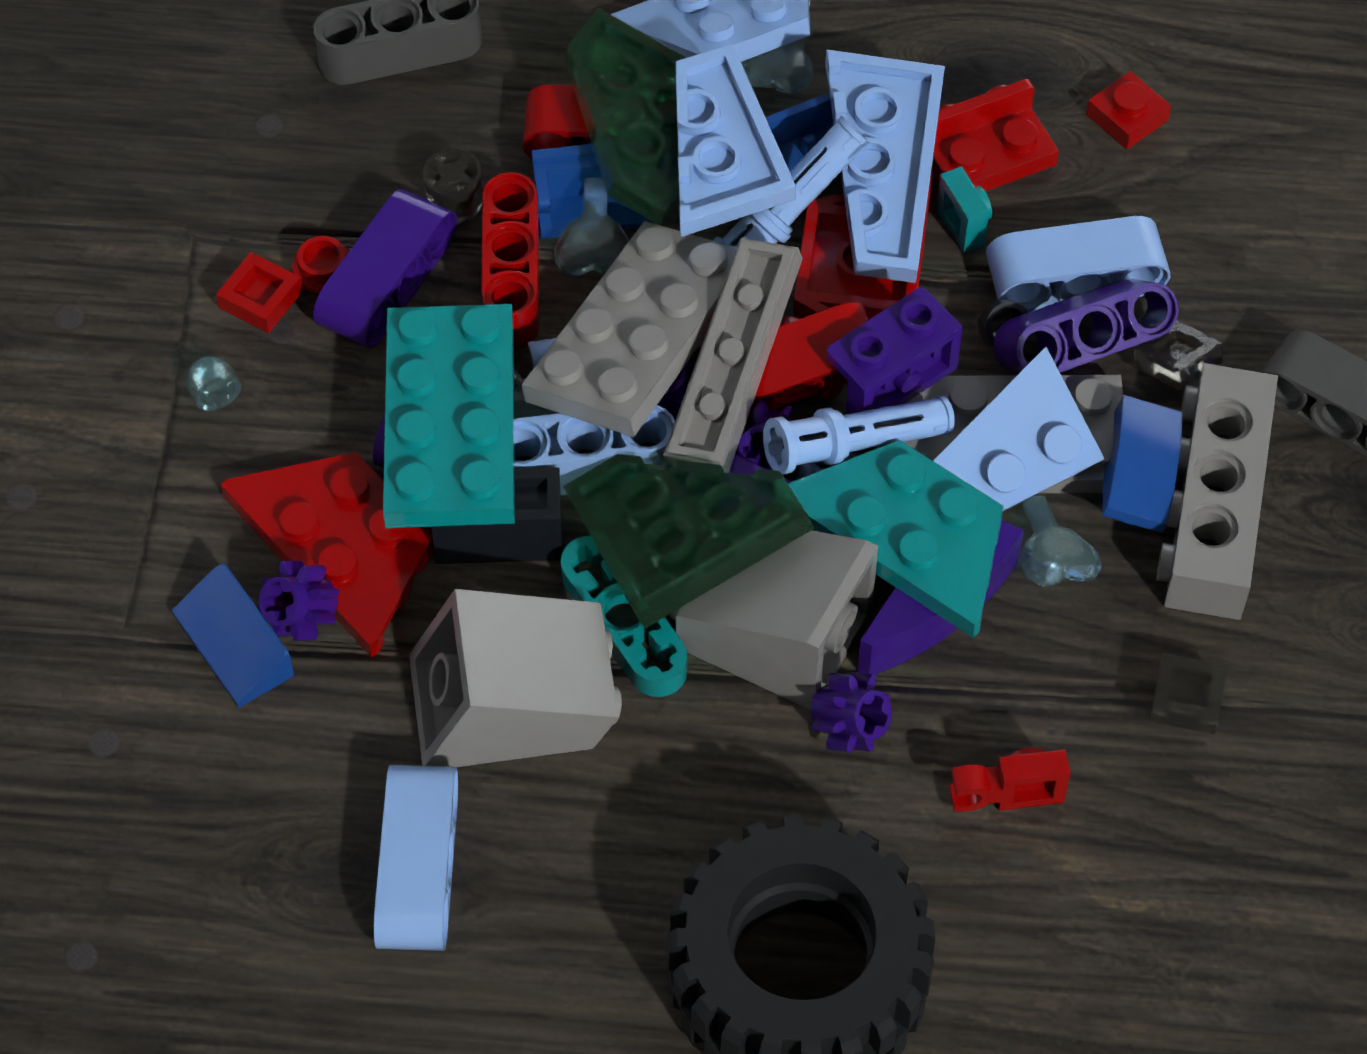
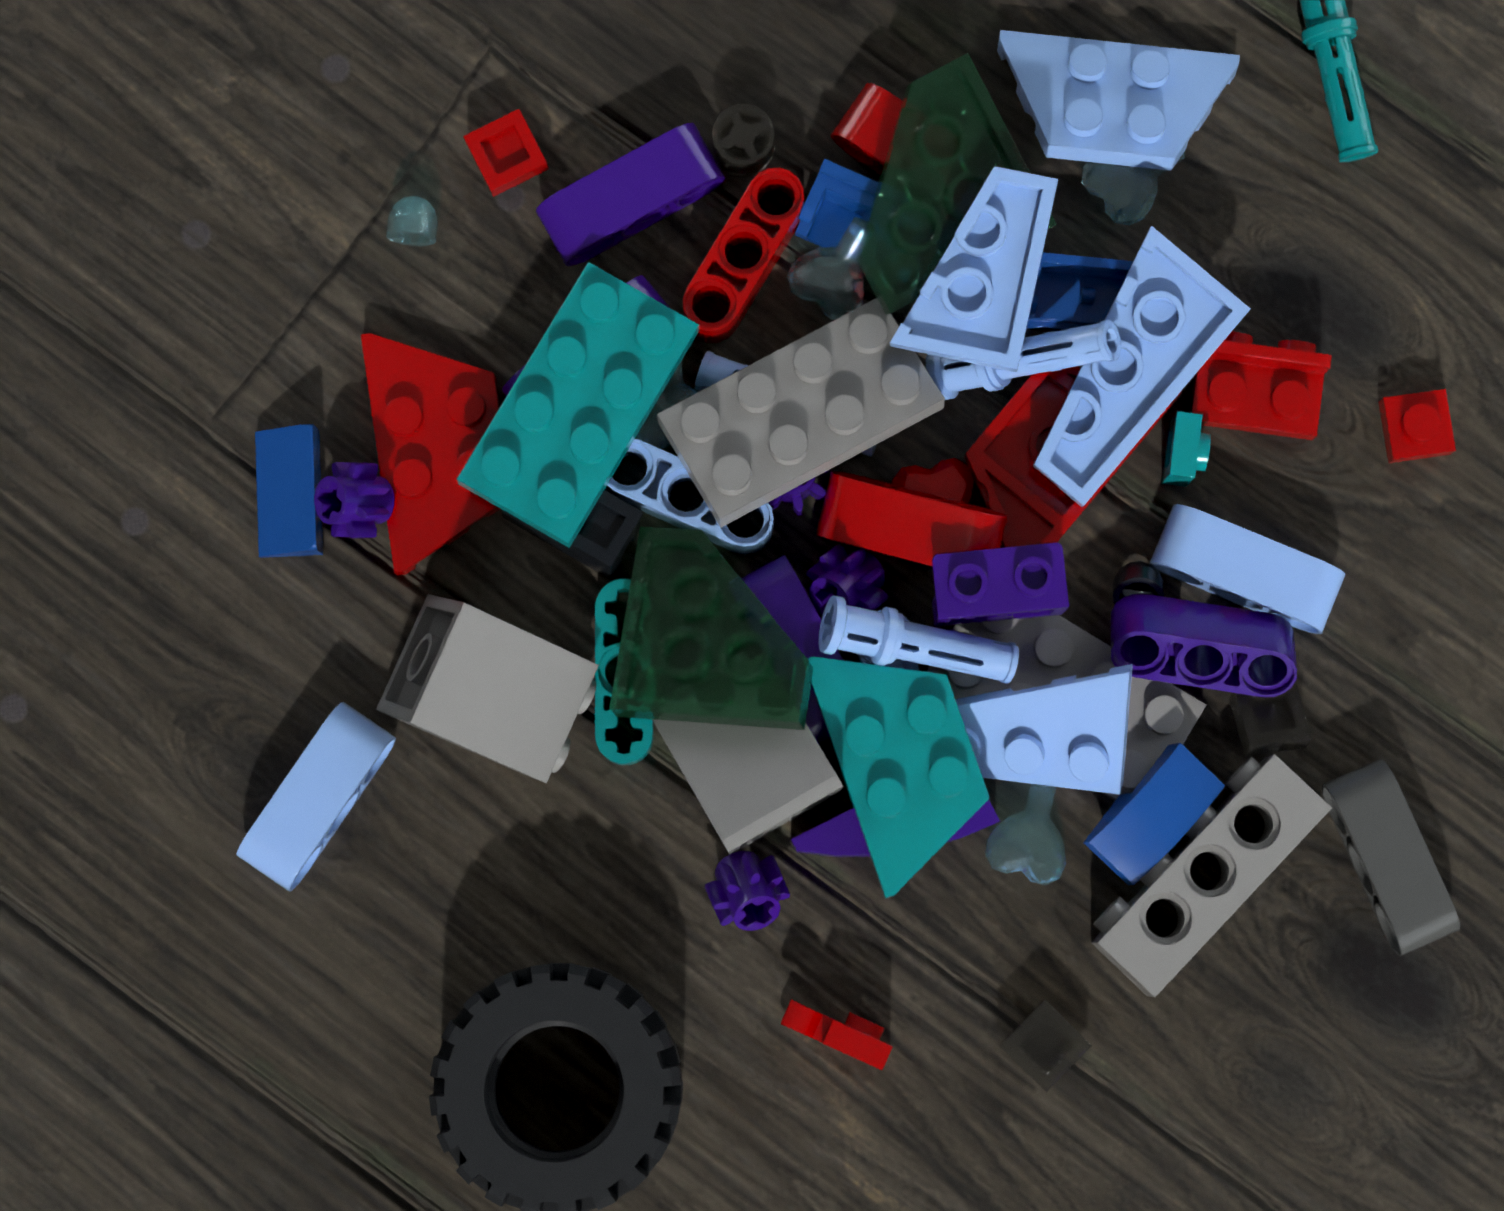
camera: 35 degrees right, 25 degrees up
red plate [292,236,349,294] -> none
light grey tile [663,237,803,477] -> none

